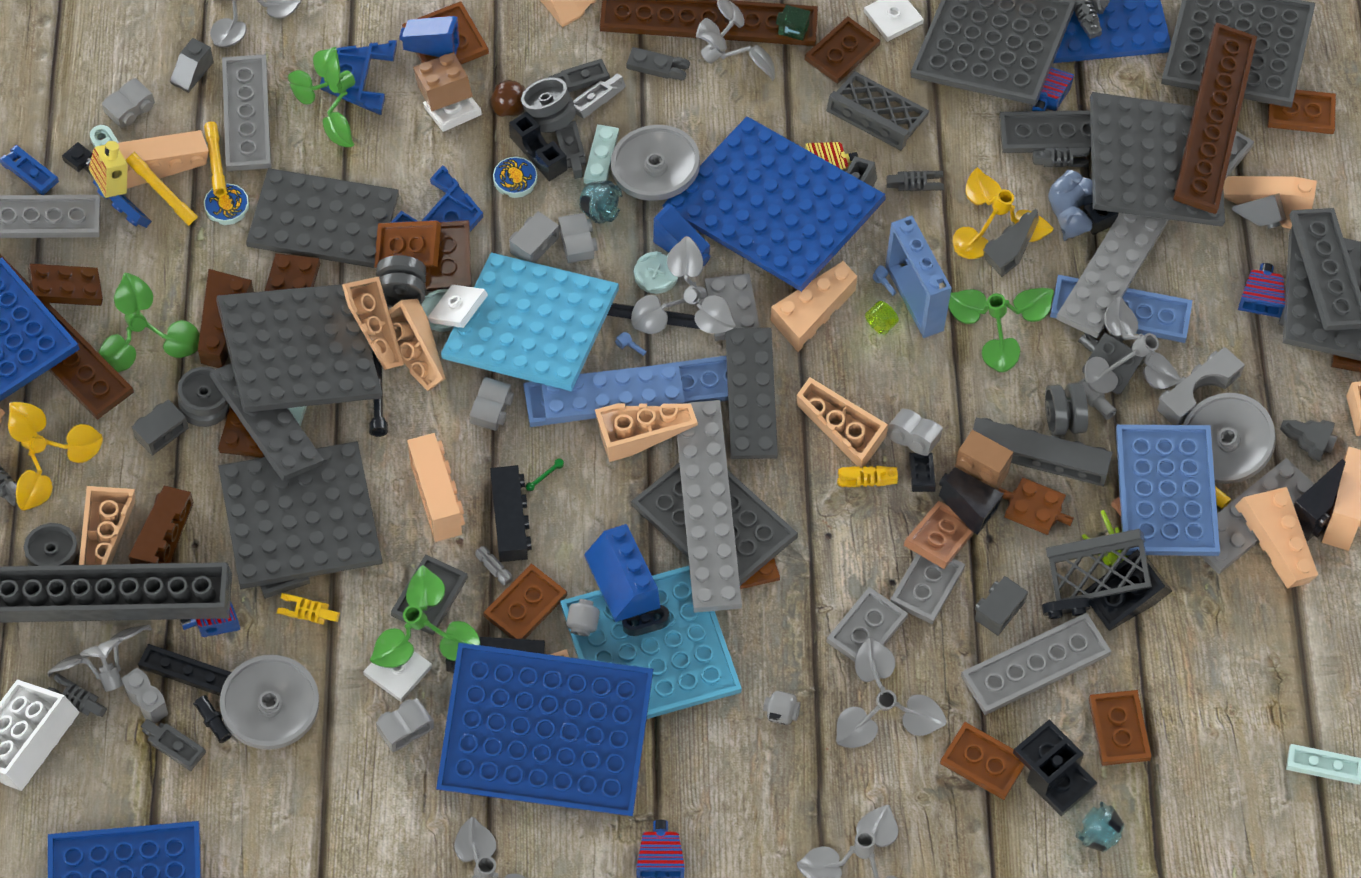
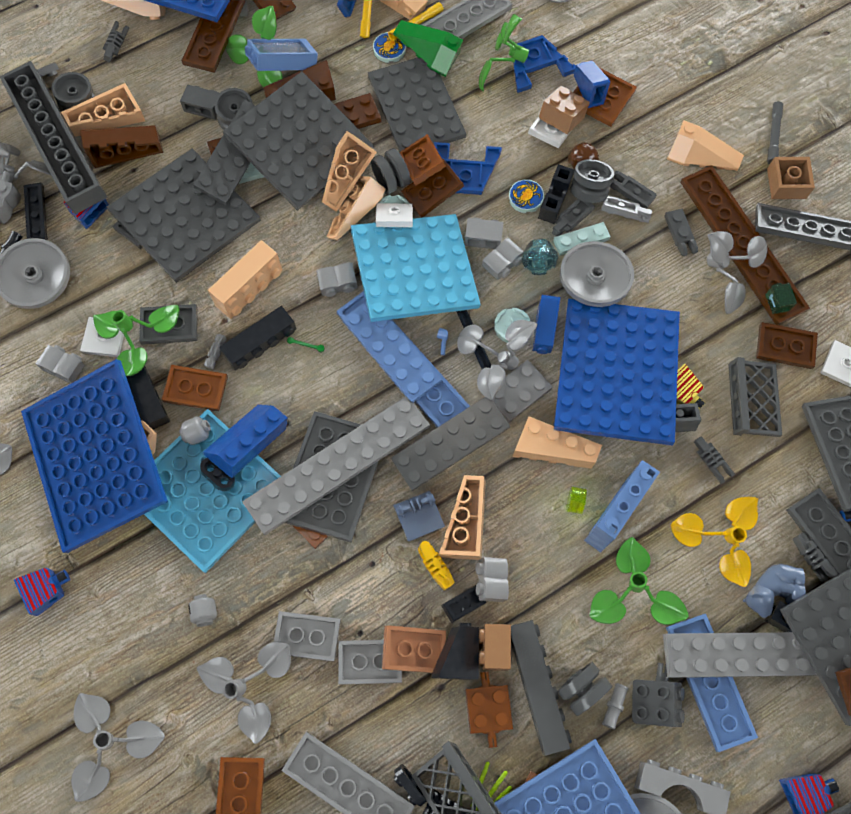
camera: 60 degrees right, 10 degrees up
yellow plant [8,402,103,511] -> none
yellow hinge [276,593,340,625] -> none
black piece [369,351,388,437] -> none
light nougat wedge [595,403,698,462] -> none
medium blue hand [873,265,897,296] -> none
dark grey brick [975,576,1028,636] -> none
dark grey slope [983,208,1039,277] -> none
light grey plant [1084,296,1181,394] -> none
none -> medium blue window [245,39,318,71]
none -> green wedge [393,20,463,77]
none -> sand blue hinge [393,491,445,542]

